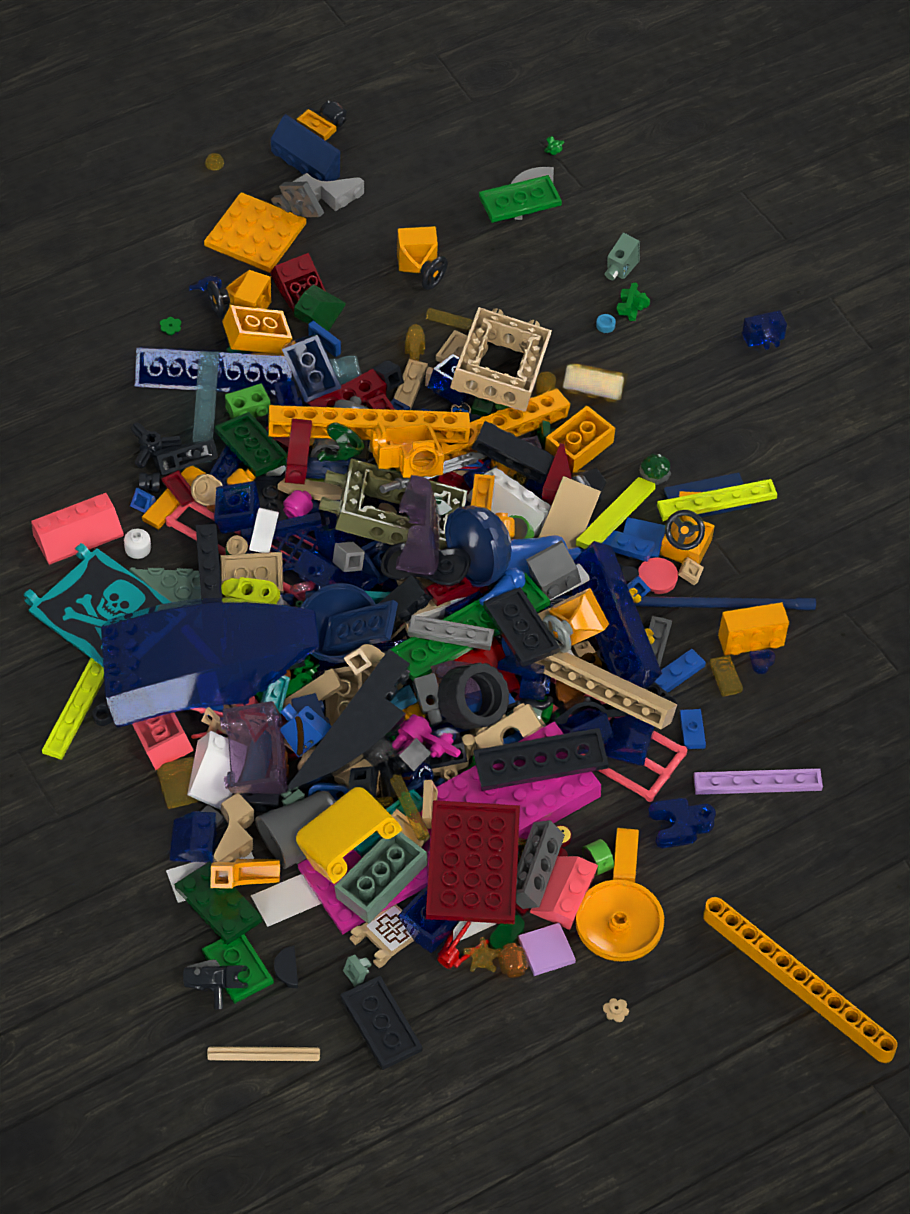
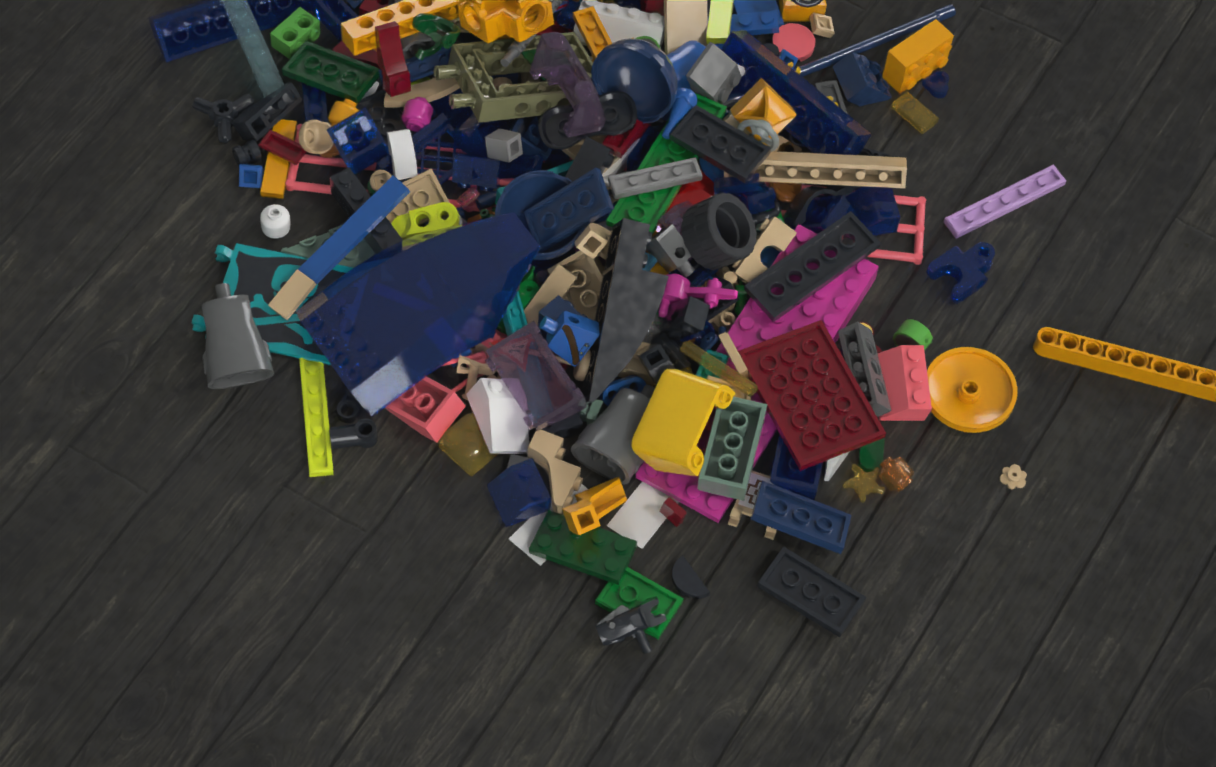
camera: 30 degrees left, 5 degrees up
coral slope [31,493,124,565] -> none
tan axle [207,1047,320,1061] -> none
sand green tile [343,955,372,987] -> none
red plant [437,922,489,969] -> none
lavender tile [518,923,576,976] -> none
light orange beam [613,828,639,882] -> none
blue plate [650,649,706,693] -> none
blue plate [679,709,706,749] -> none
none -> dark grey torso [202,283,274,389]
none -> tan tile [268,269,317,320]
none -> blue tile [298,175,410,284]
none -> black piece [329,418,378,449]
none -> dark red tile [659,497,687,527]
none -> dark blue plate [751,480,851,554]
none -> dark blue slope [833,51,892,106]

